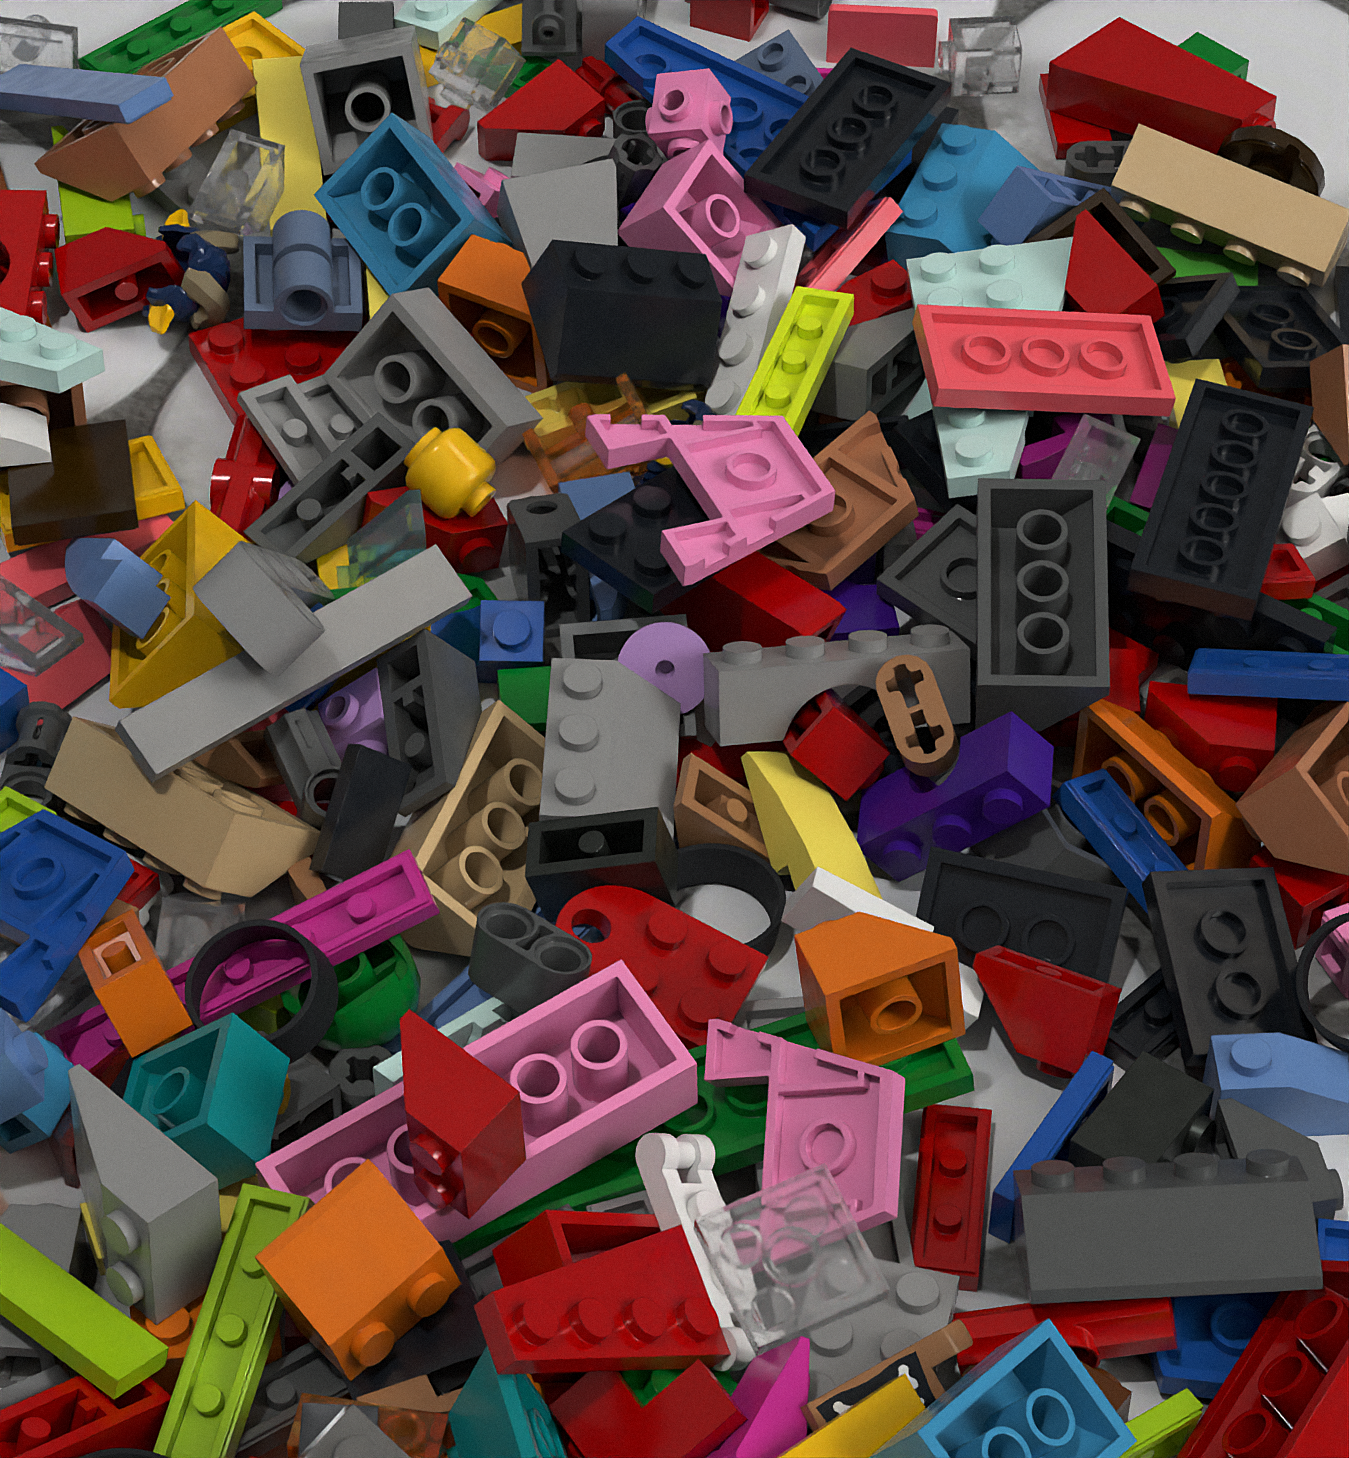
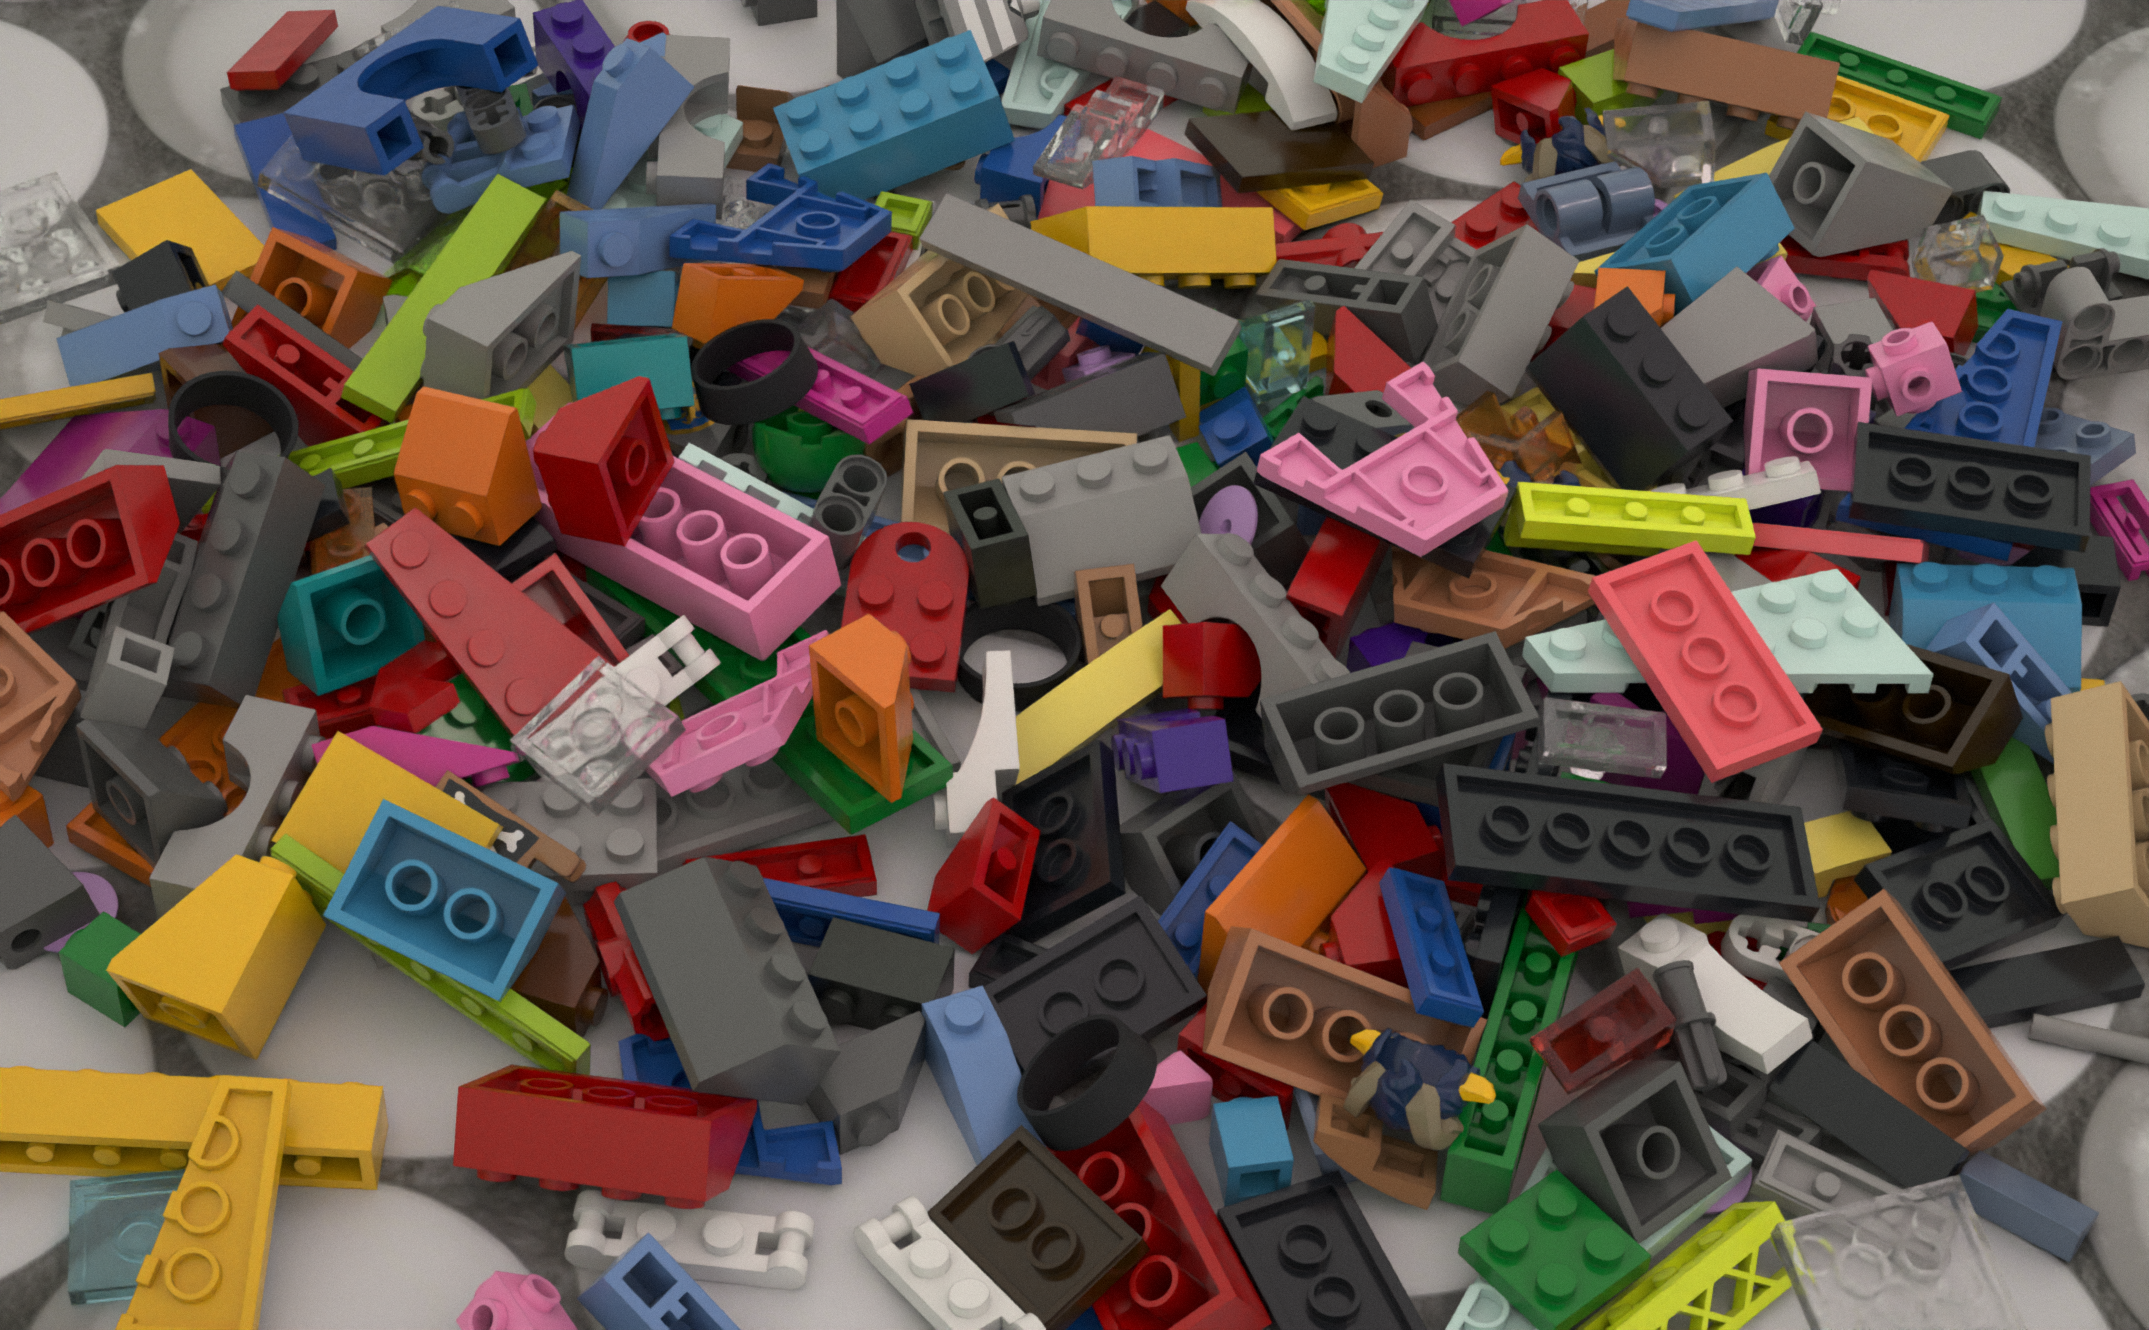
camera: 70 degrees right, 0 degrees up
light grey beam [193,541,335,677] -> none
yellow head [403,427,496,519] -> none
medium nougat beam [875,654,959,777] -> none
red slope [1065,209,1165,324] -> none

